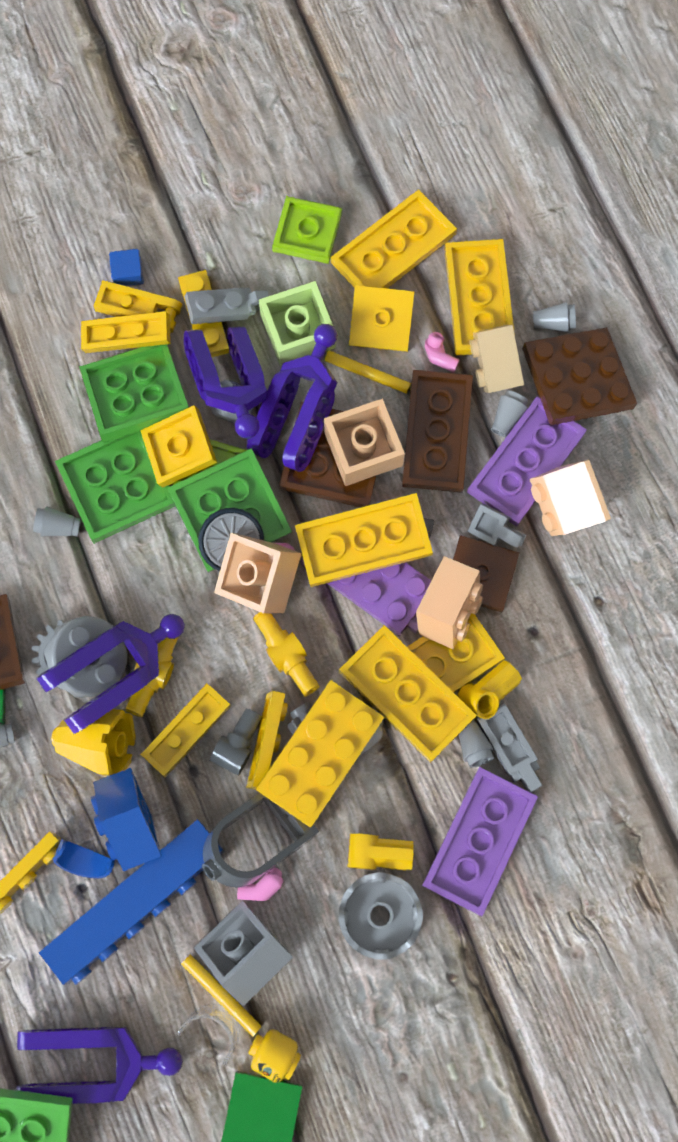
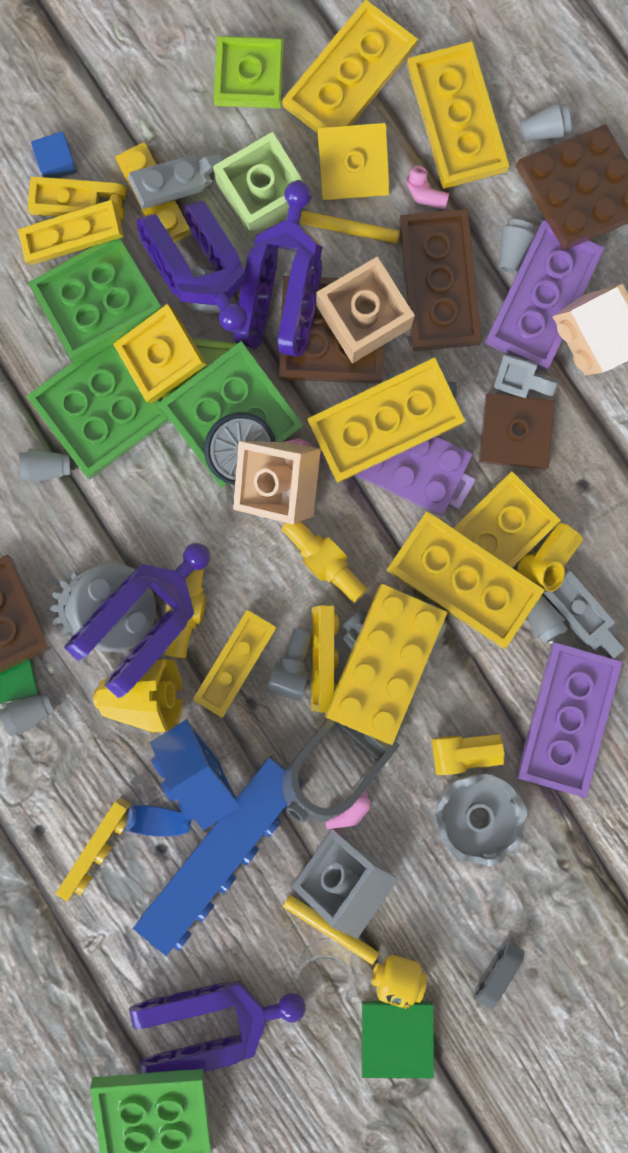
camera: 10 degrees left, 10 degrees up
light nougat brick [416,556,483,649] -> none
tan brick [470,325,524,393] -> none
none -> dark grey beam [473,940,525,1010]

